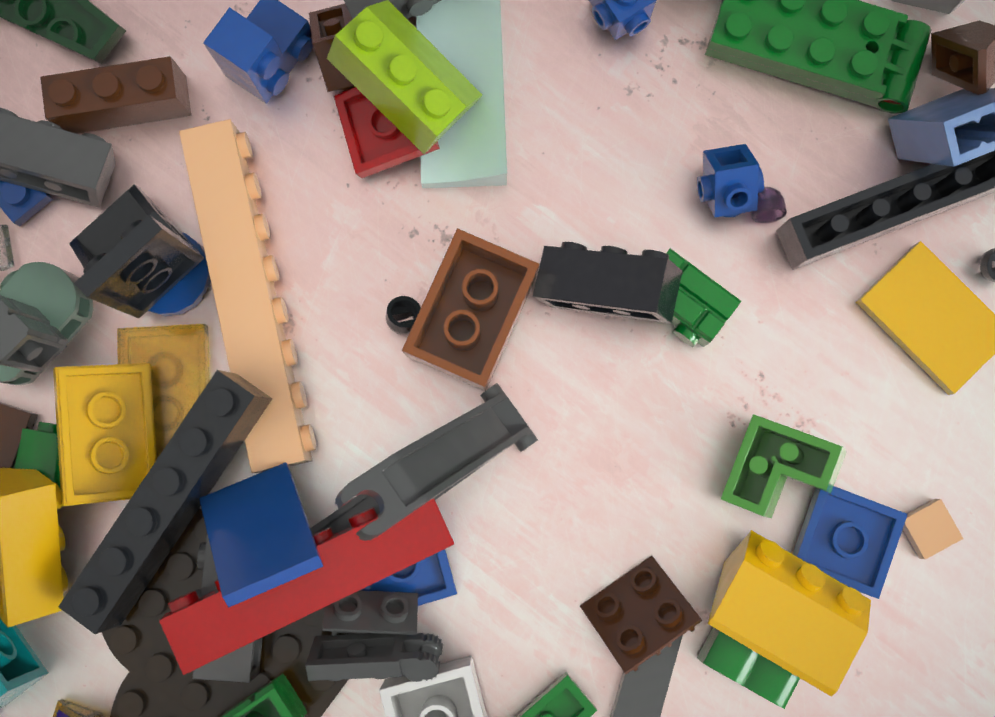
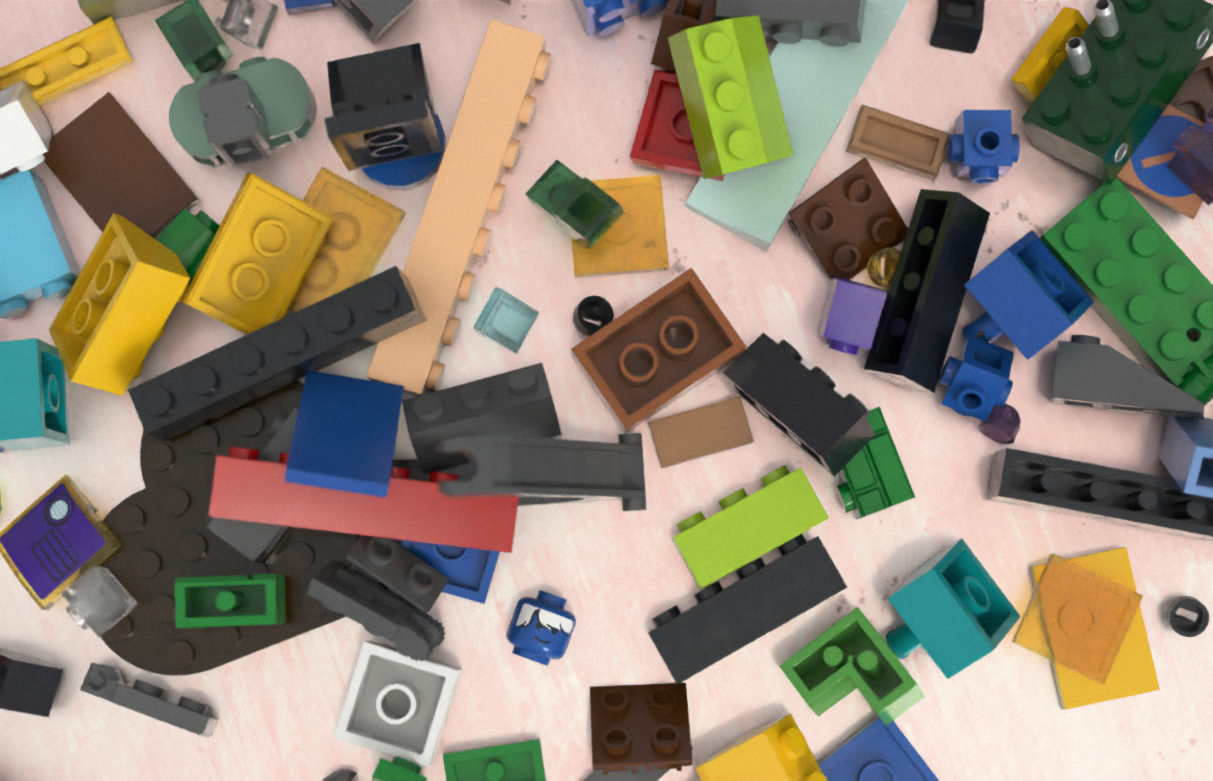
camera: 30 degrees right, 0 degrees up
none -> dark grey brick [402,363,562,473]
none -> clear light blue slope [473,286,539,354]
none -> blue head [506,590,576,666]
none -> clear green brick [525,159,624,249]
none -> clear yellow tile [567,175,669,278]
none -> black brick [647,533,848,685]
none -> medium nougat tile [648,396,754,469]
none -> lime brick [671,465,829,589]
none -> reddish brown hinge [788,158,908,281]
none -> brick [818,275,887,355]
none -> medium nougat tile [845,104,950,181]
none -> black brick [864,189,990,393]
none -> clear yellow hinge [866,248,901,288]
none -> teal brick [886,538,1021,680]
none -> blue brick [962,230,1094,360]
none -> clear yellow tile [1011,554,1143,684]
none -> dark grey slope [1051,335,1204,420]

